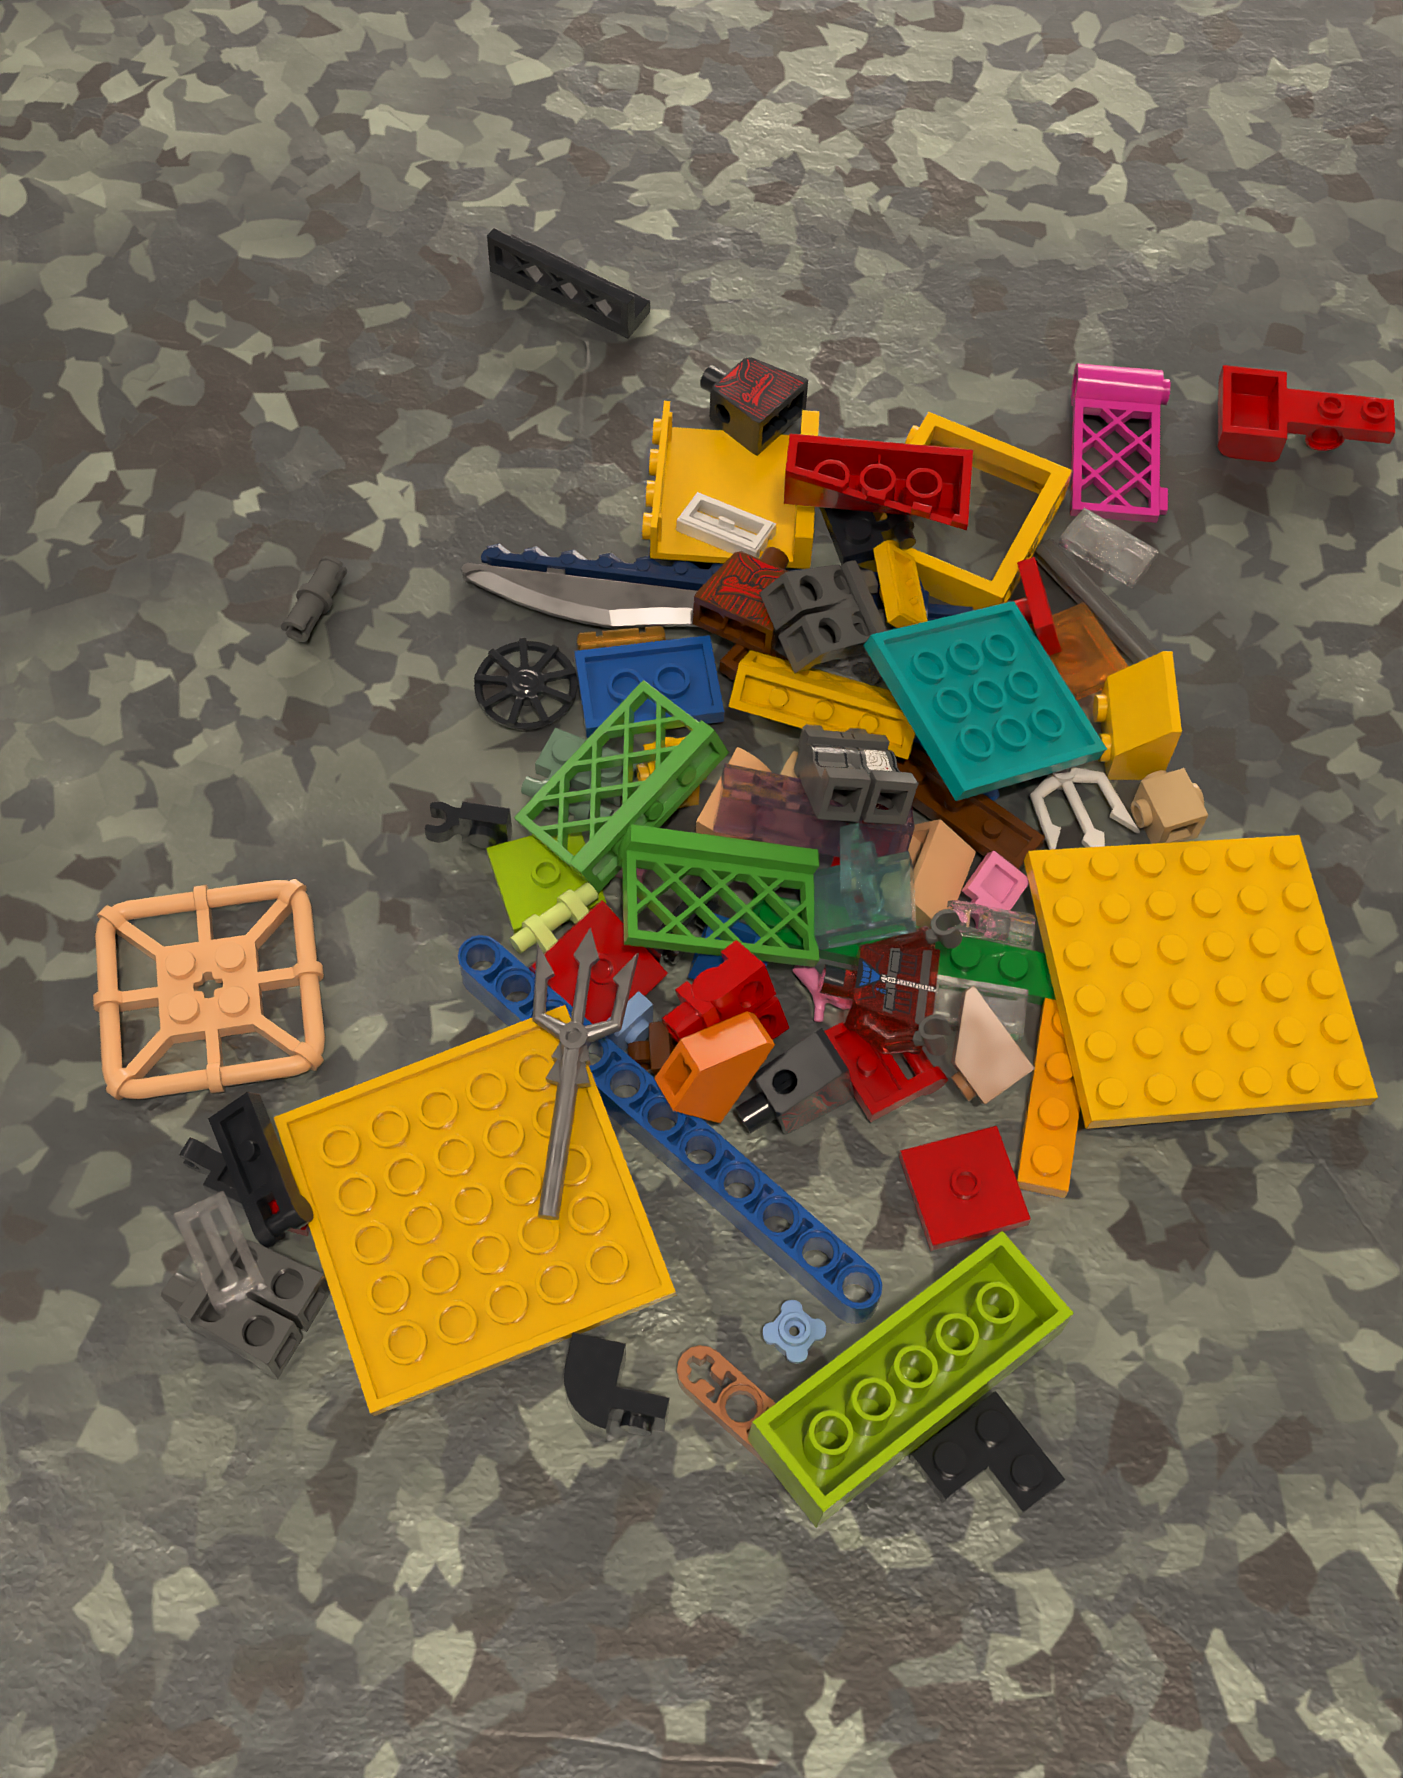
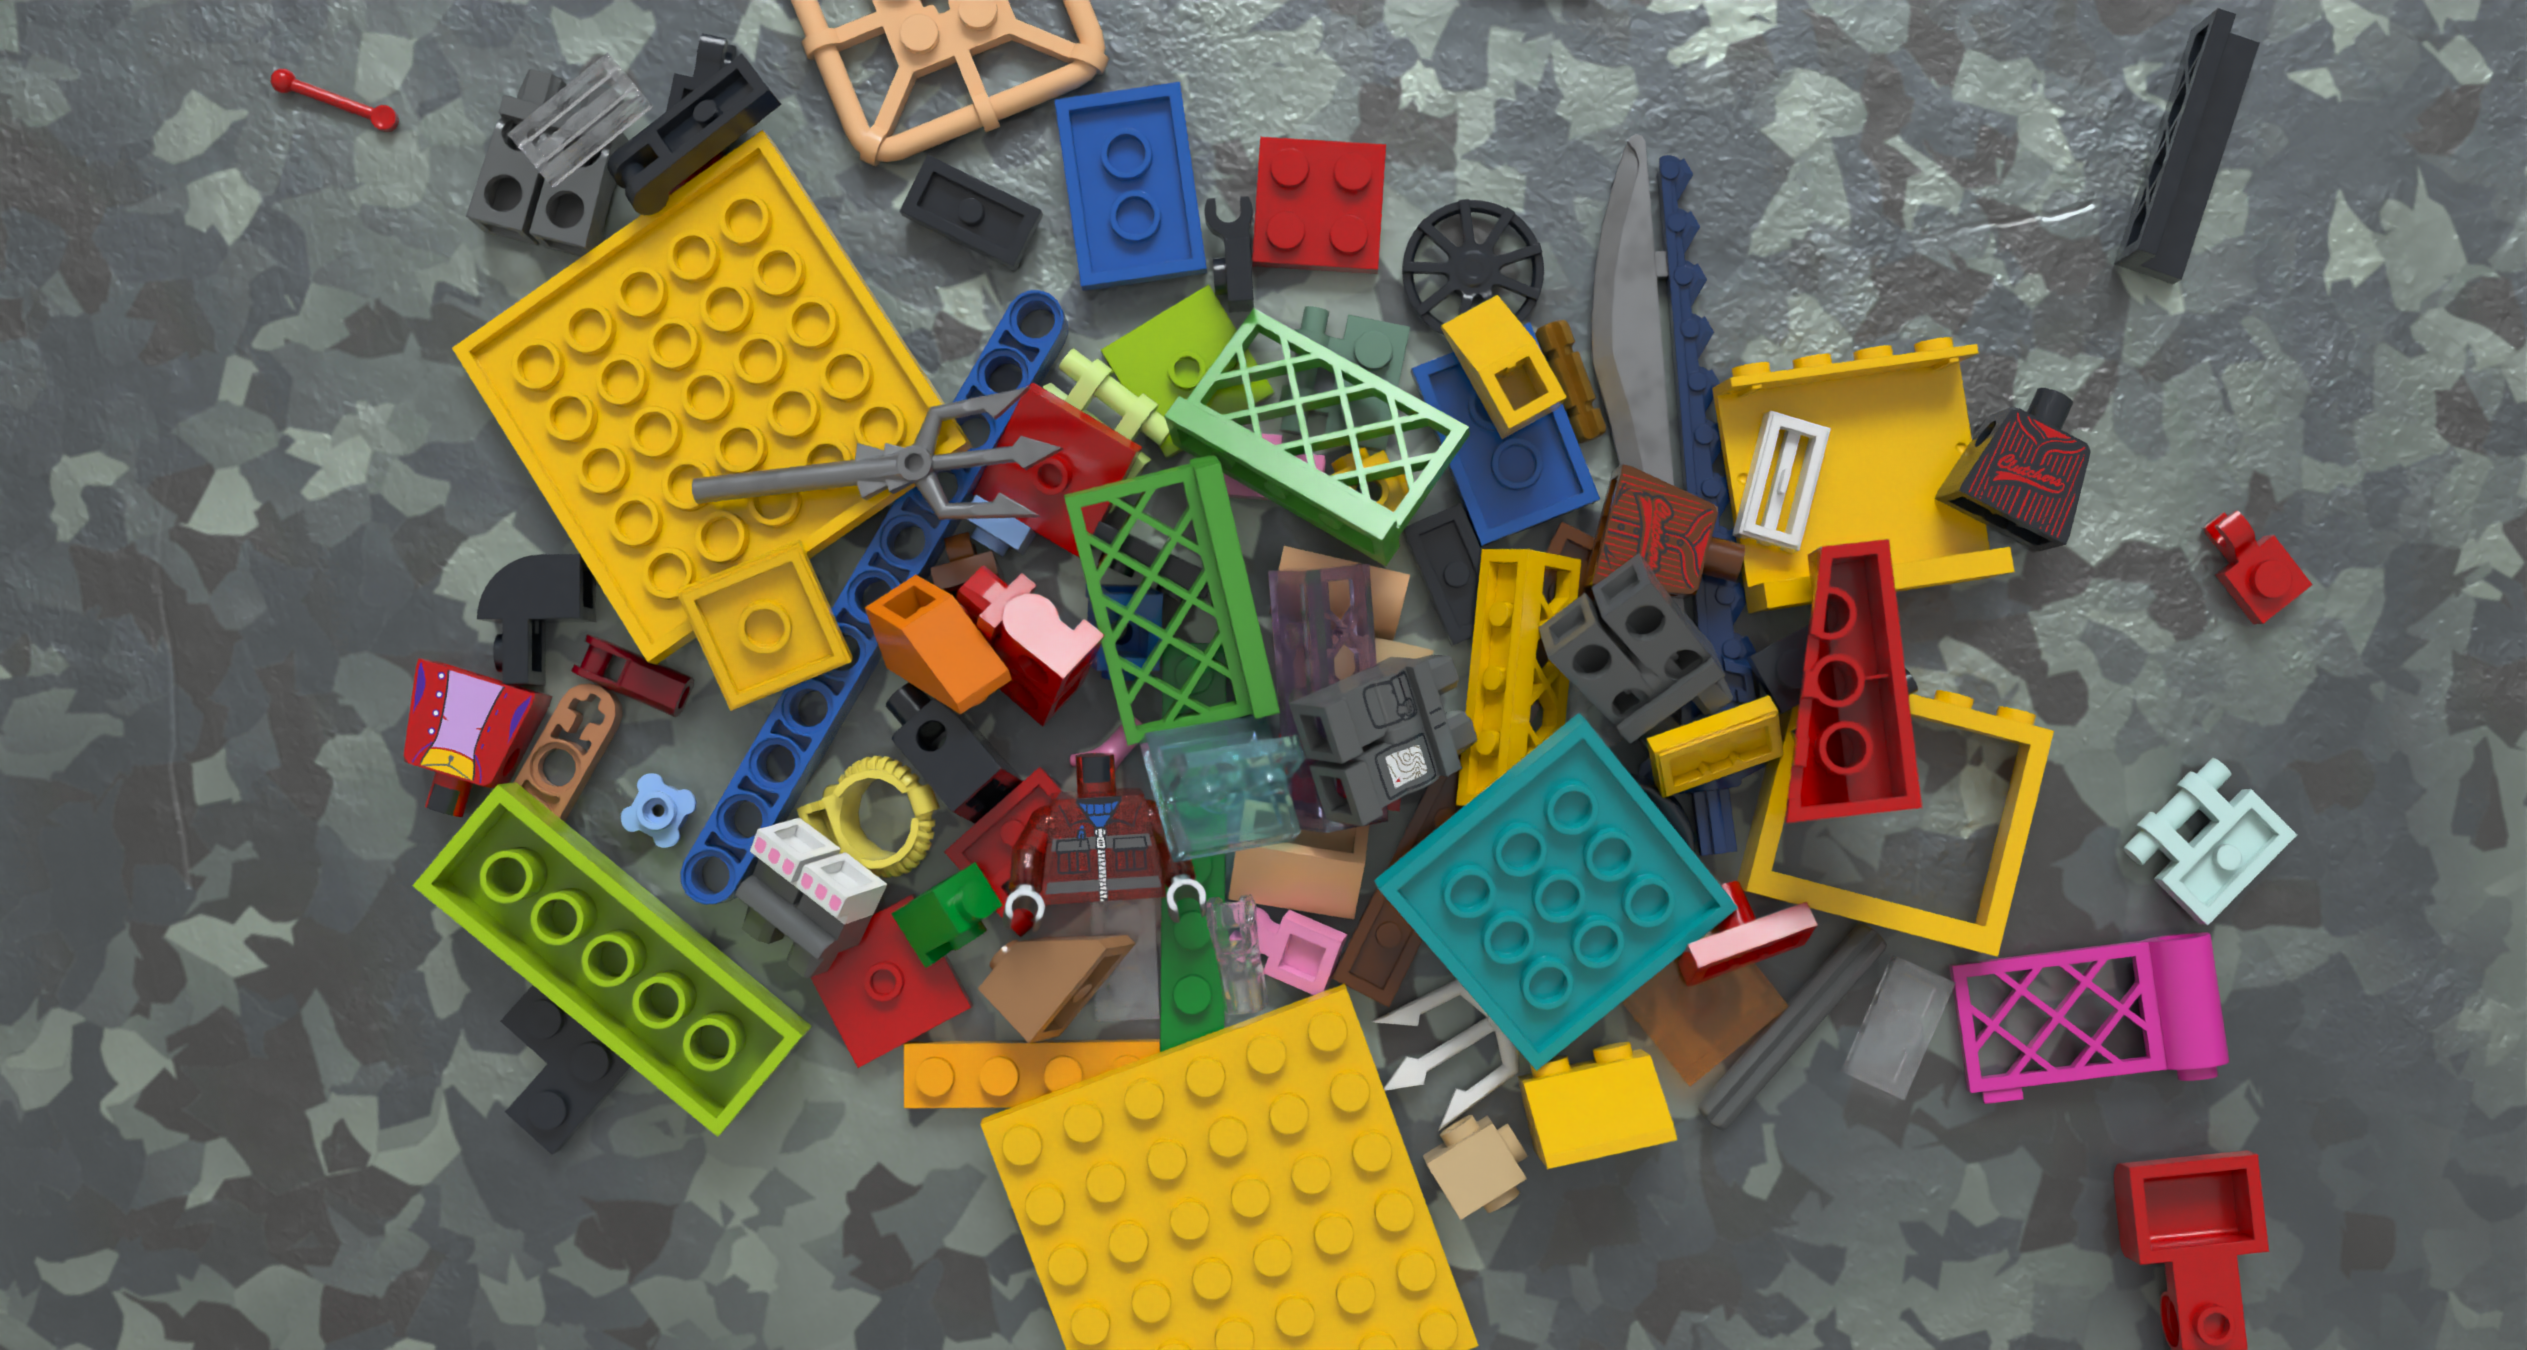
camera: 80 degrees right, 25 degrees up
none -> red hinge [270,68,399,132]
none -> torso [403,658,552,817]
none -> dark red bar [571,634,694,717]
none -> yellow plate [677,540,852,711]
none -> hips [735,817,887,978]
none -> light yellow piece [796,756,940,878]
none -> green brick [891,862,1003,968]
none -> black plate [900,154,1043,271]
none -> blue plate [1054,82,1207,291]
none -> red plate [1252,136,1386,274]
none -> black plate [1402,503,1482,646]
none -> yellow slope [1440,295,1567,439]
none -> light aqua plate [2123,758,2297,926]
none -> red plate [2202,510,2312,624]

